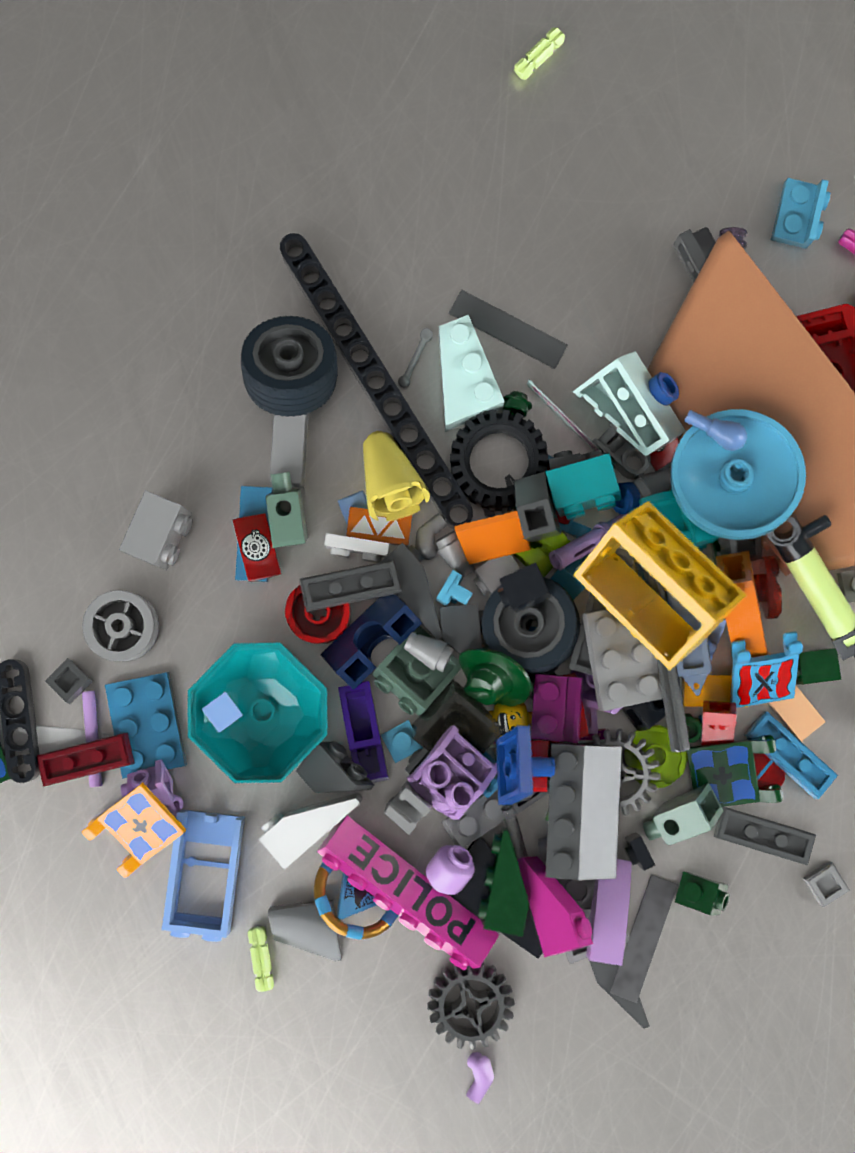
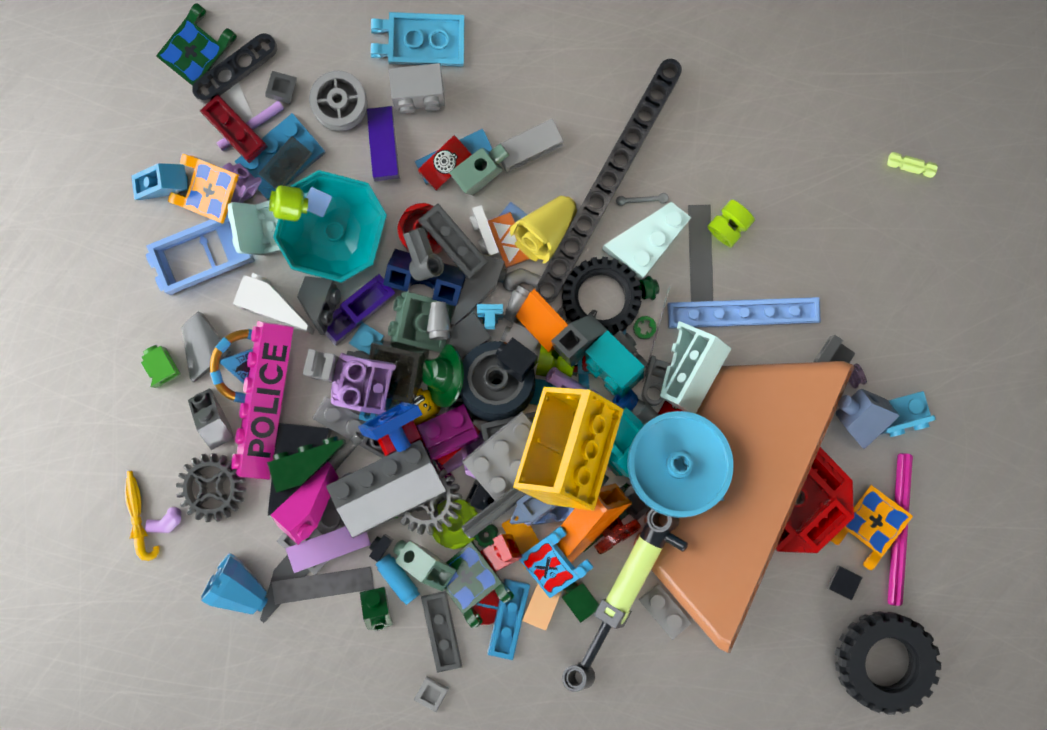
camera: 60 degrees right, 0 degrees up
black wheel [241,316,338,417] -> none
yellowish green axle [248,926,274,992] -> none
lavender head [426,845,475,895] -> none
blue tile [648,372,679,406] -> none
medium blue piece [684,410,747,451] -> none
none -> yellow piece [125,471,160,561]
none -> dark azure slope [131,163,188,200]
none -> bright green window [141,345,181,388]
none -> dark grey slope [188,388,234,450]
none -> dark azure cone [201,552,268,615]
none -> light aqua bracket [228,200,281,256]
none -> clear smoke plate [258,136,312,189]
none -> lime head [269,185,308,221]
none -> dark purple slope [367,106,400,182]
none -> medium azure tile [371,12,464,67]
none -> dark azure piece [375,553,420,605]
none -> dark grey piece [403,227,444,281]
none -> green bush [633,316,657,340]
none -> light blue tile [667,297,821,329]
none -> lime wheel [707,199,755,248]
none -> sand blue torso [836,389,900,449]

